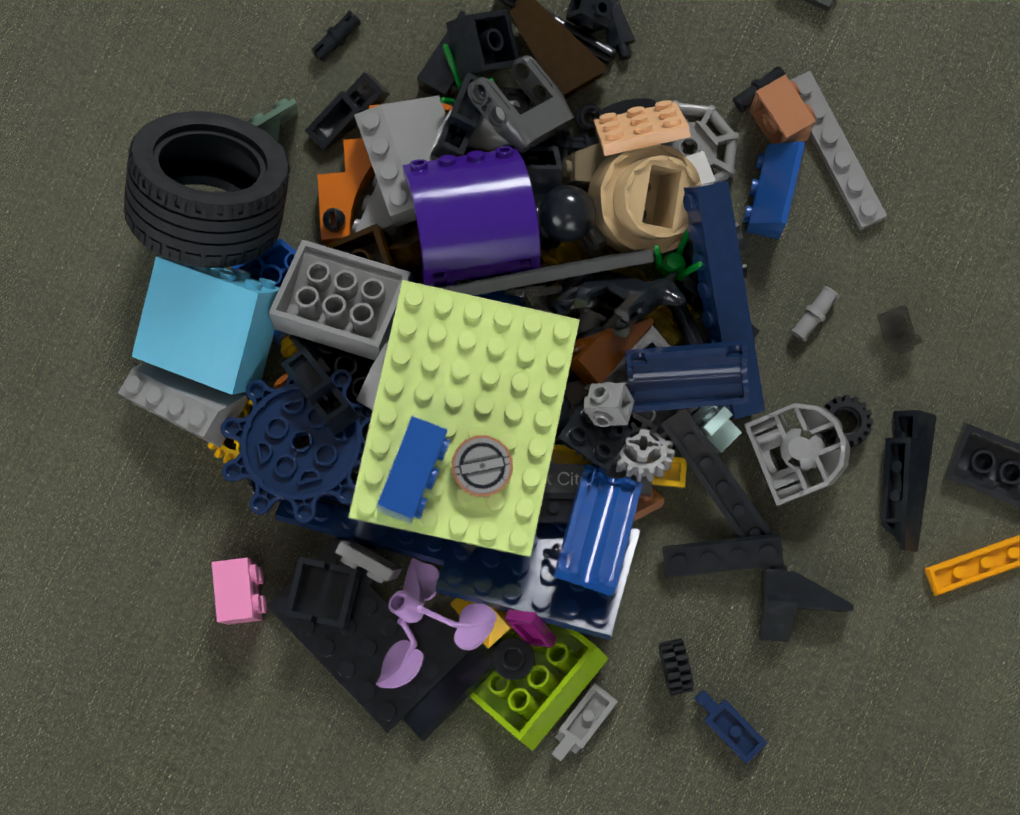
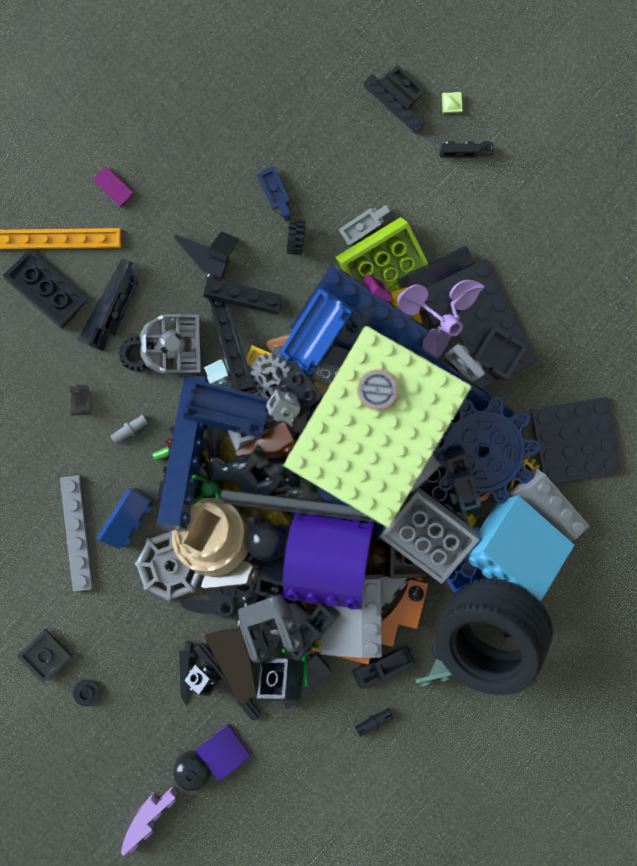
camera: 165 degrees left, 10 degrees up
bright pink brick [212,558,267,625] -> none
blue brick [377,416,451,524] -> none
black piece [493,638,535,680] -> none
light nougat plate [594,100,691,156] -> none
white sticker [686,151,715,184] -> none
black pin [732,66,787,113] -> none
nougat brick [750,74,816,144] -> none
none -> magenta tile [92,166,134,207]
none -> bright green arm [153,438,173,461]
none -> black plate [531,397,621,484]

